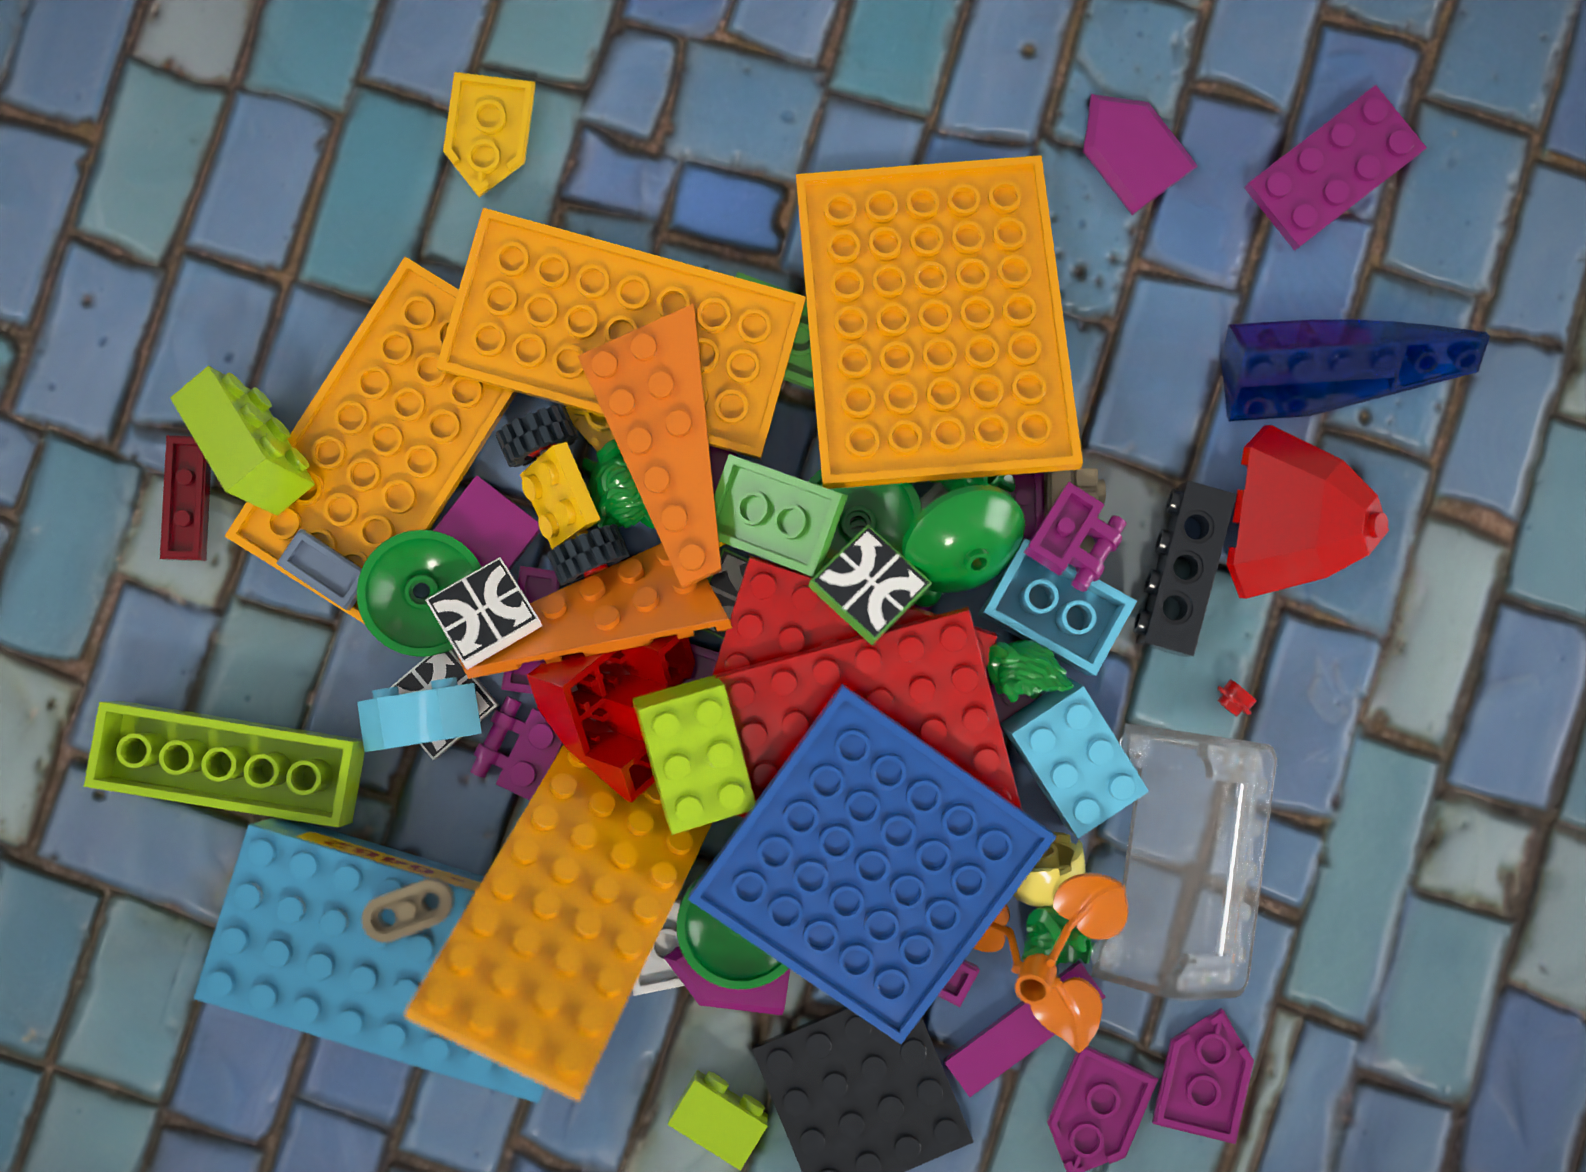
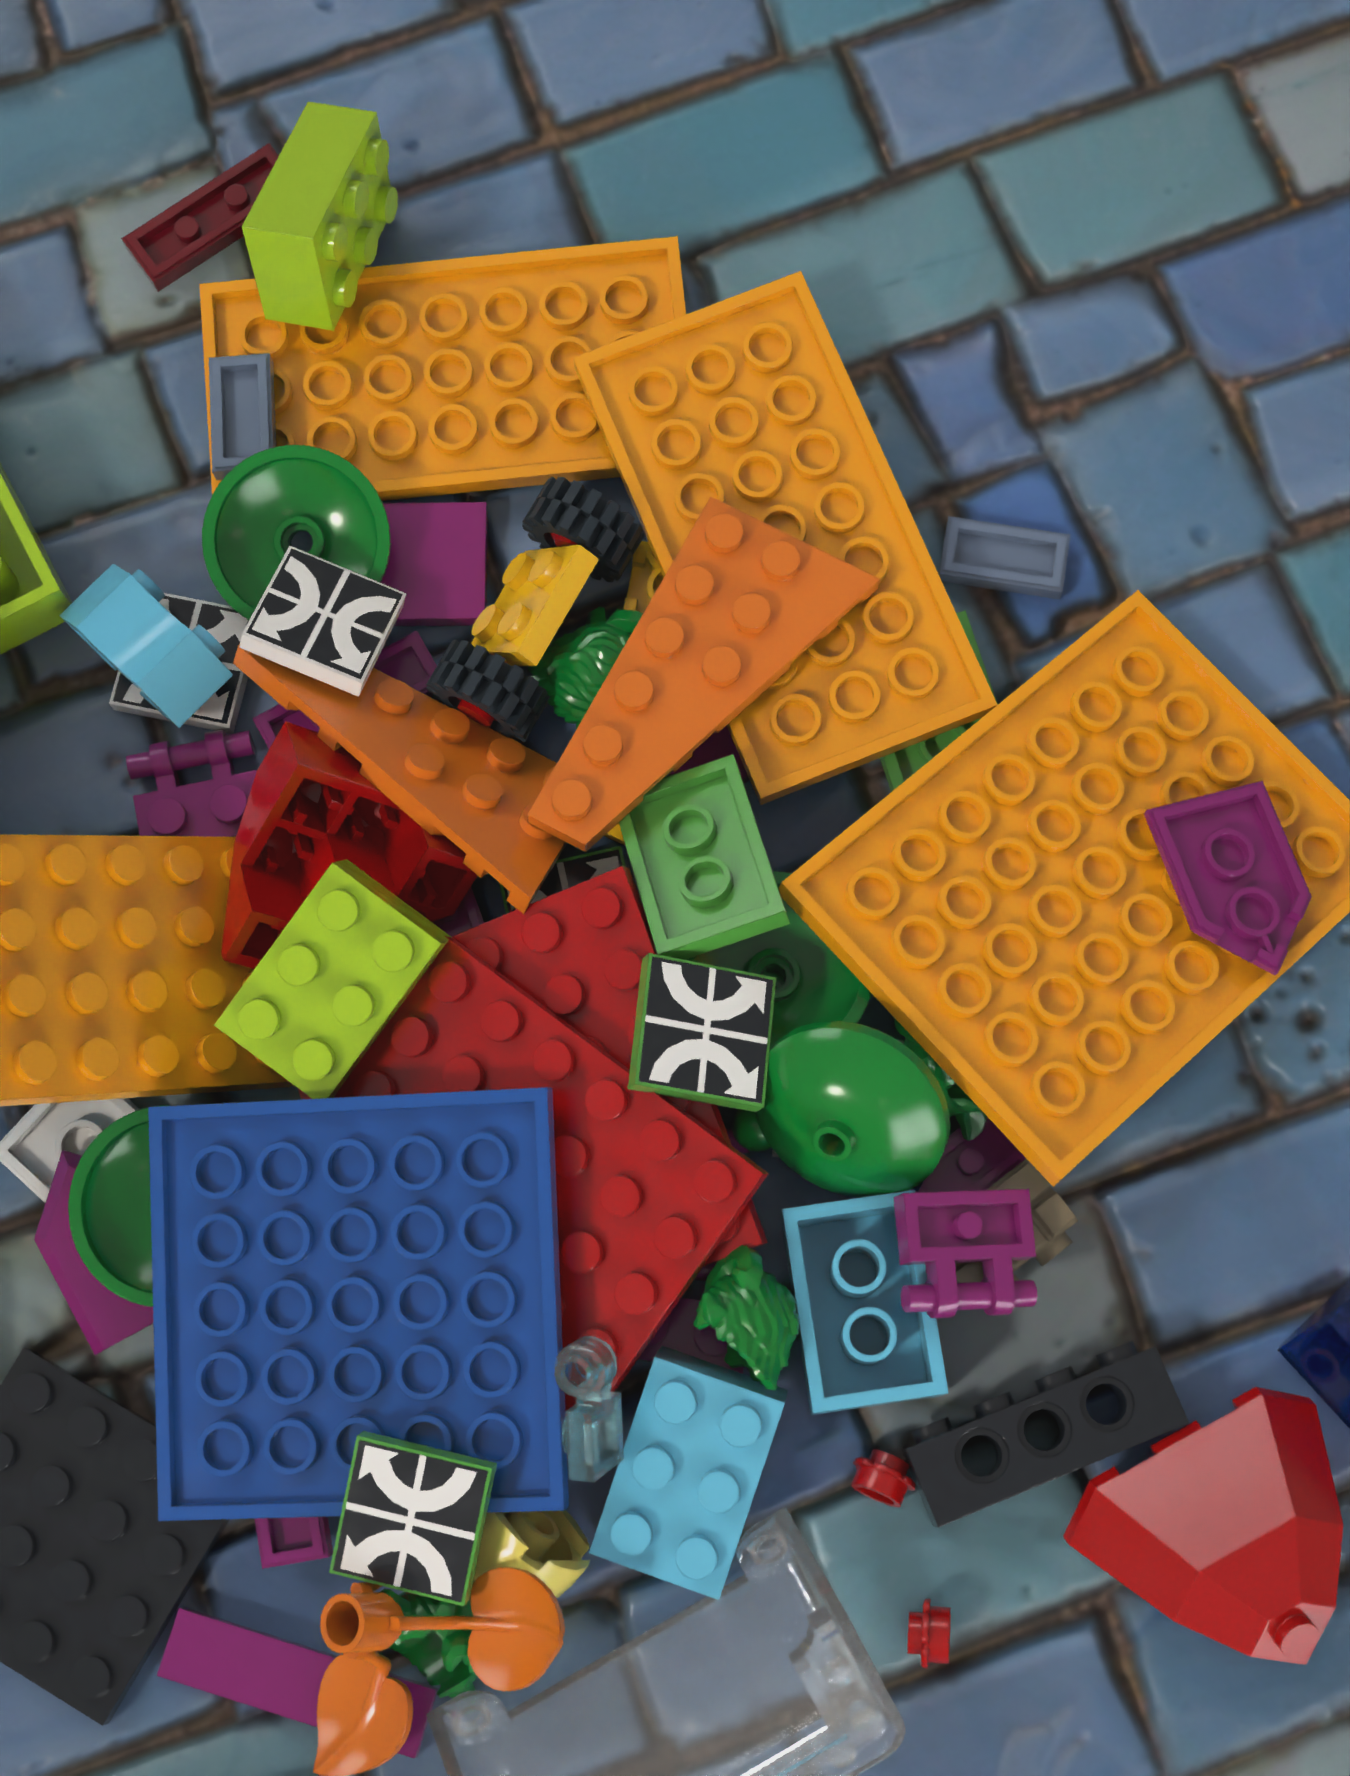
camera: 60 degrees right, 10 degrees down
yellow tile [443,72,536,198] -> none
none -> tile [329,1431,497,1606]
none -> clear light blue plate [554,1336,624,1482]
none -> red plate [851,1449,916,1508]
none -> sand blue tile [939,516,1071,599]
none -> magenta tile [1144,781,1312,975]

